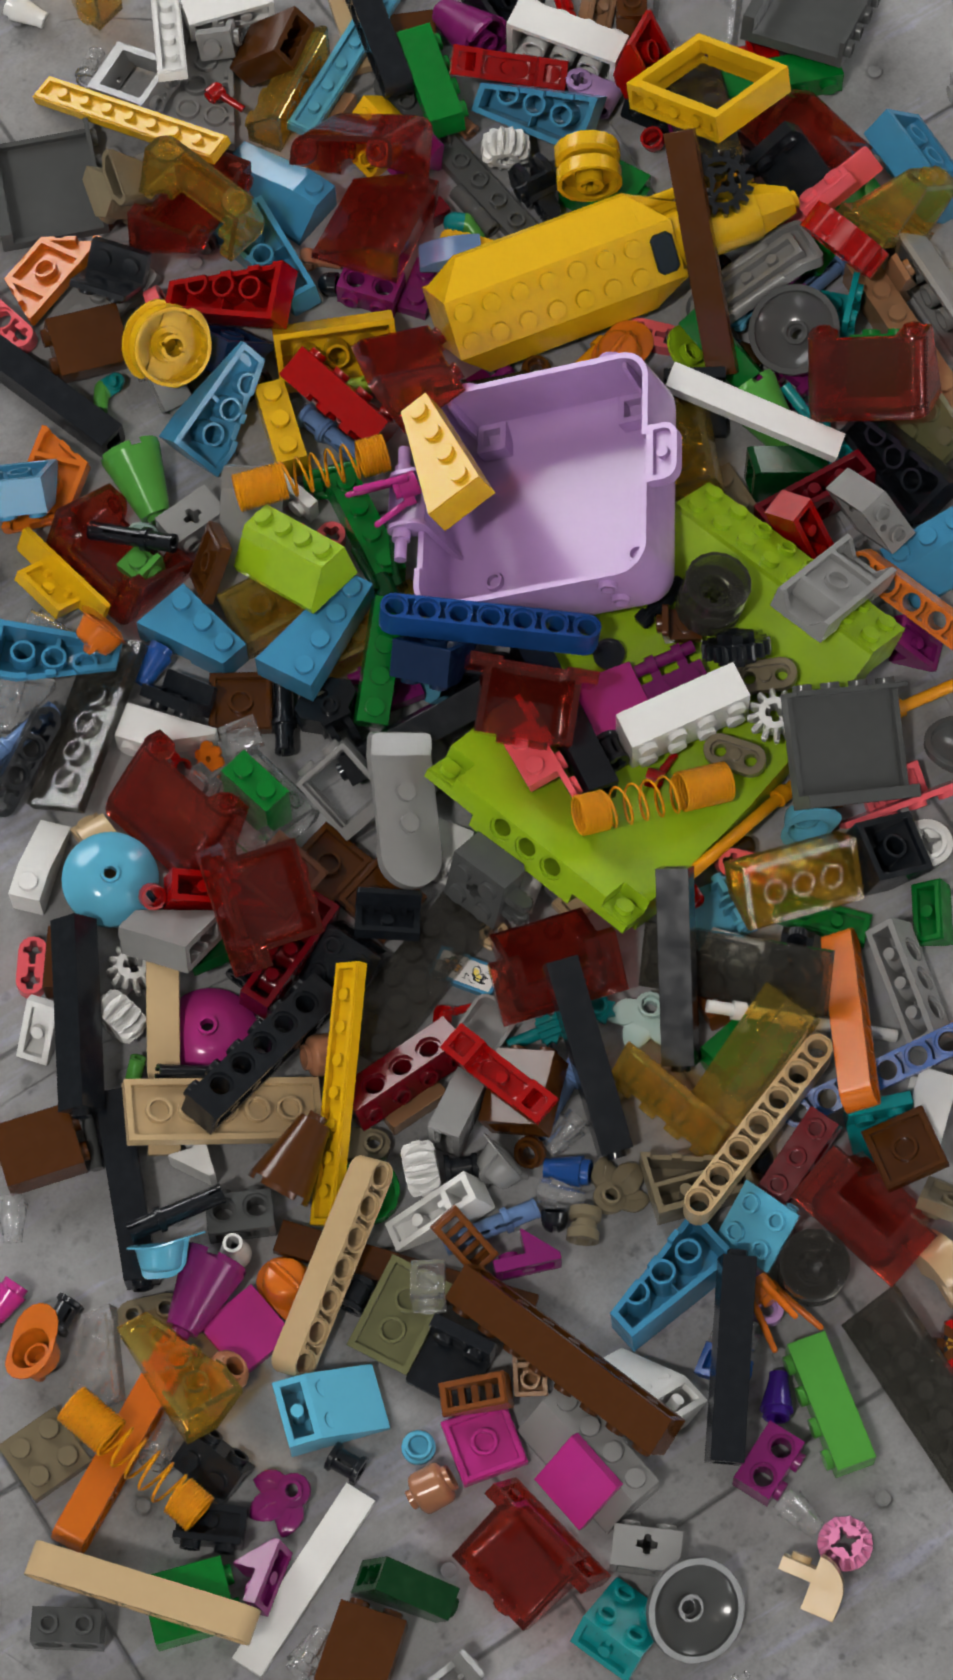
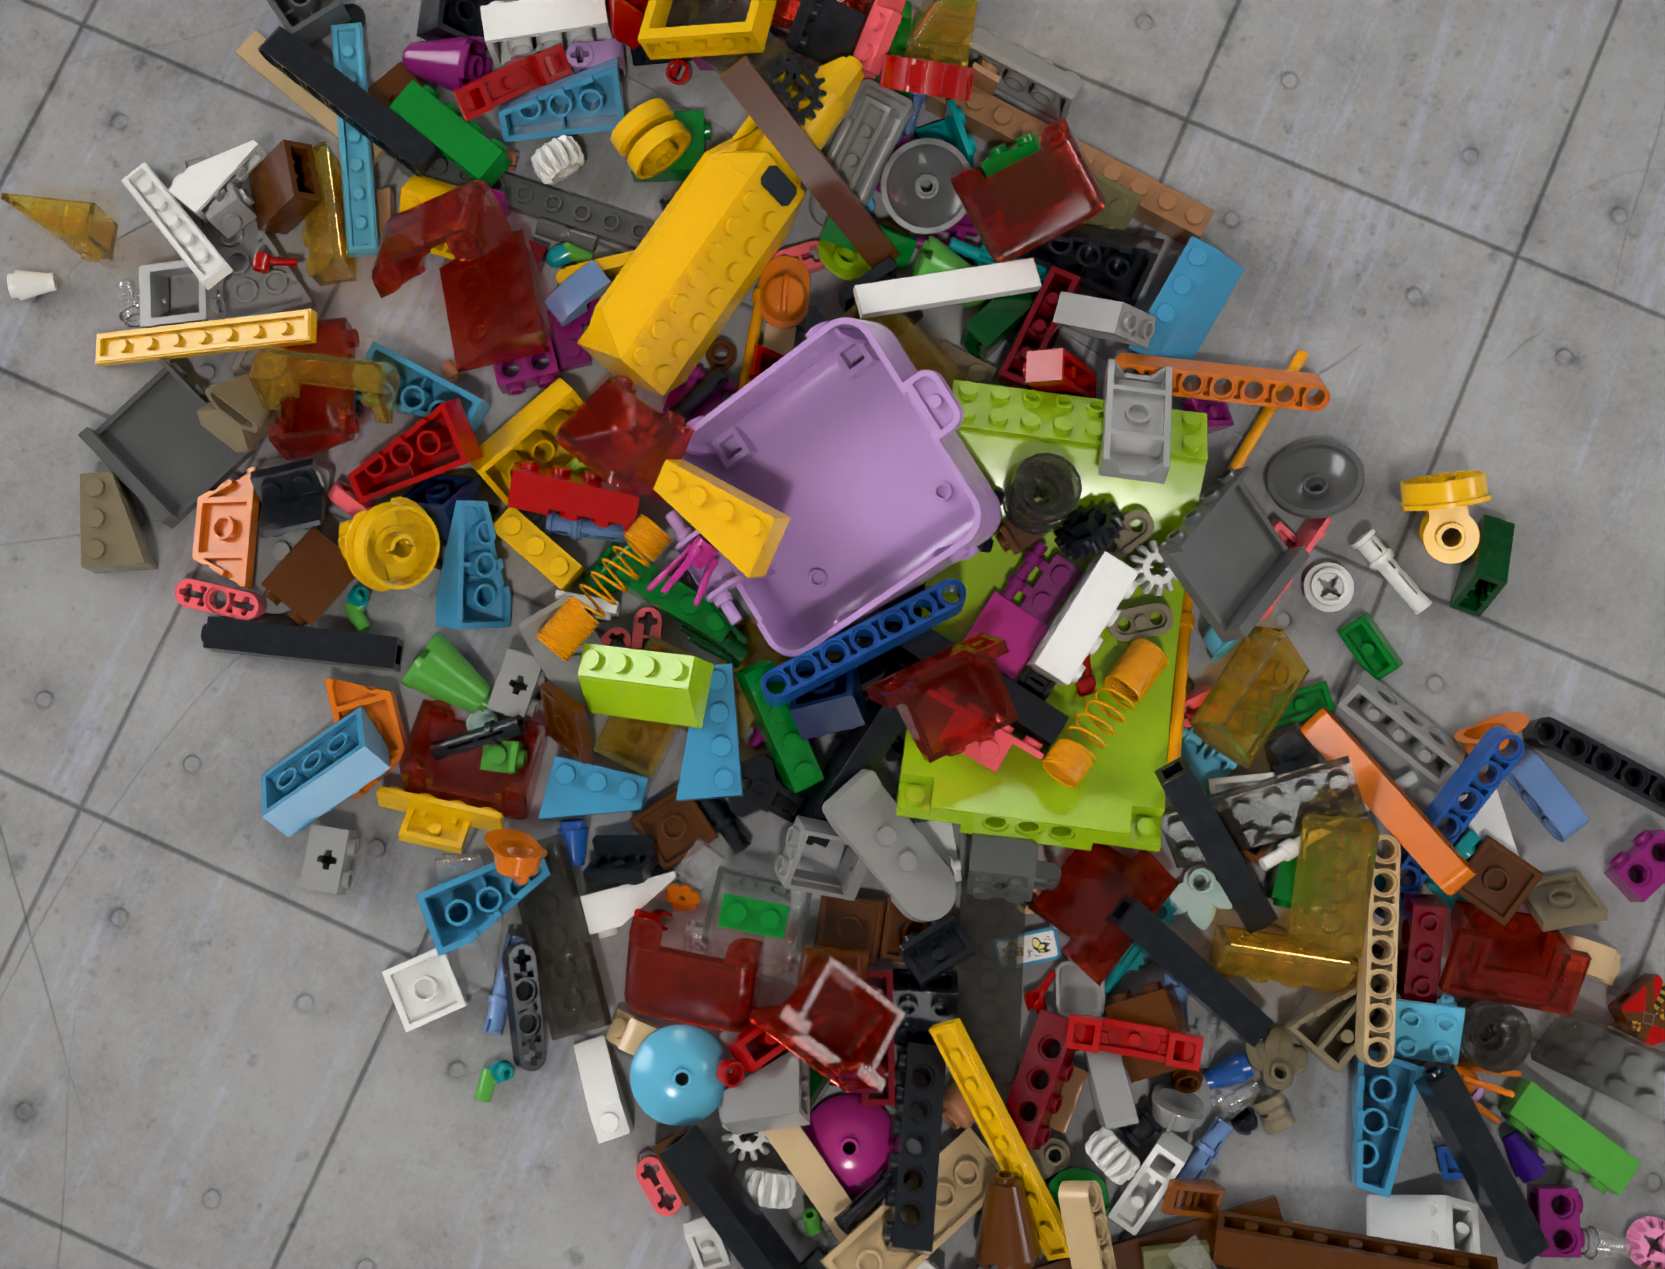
camera: 35 degrees left, 15 degrees up
dark azure wedge [226,141,337,246] -> none
black hinge [317,272,340,296] -> none
magenta slope [493,1228,562,1281] -> none
black hinge [508,152,561,222] -> none
black piece [593,638,625,670] -> none
black slope [840,811,934,896] -> none

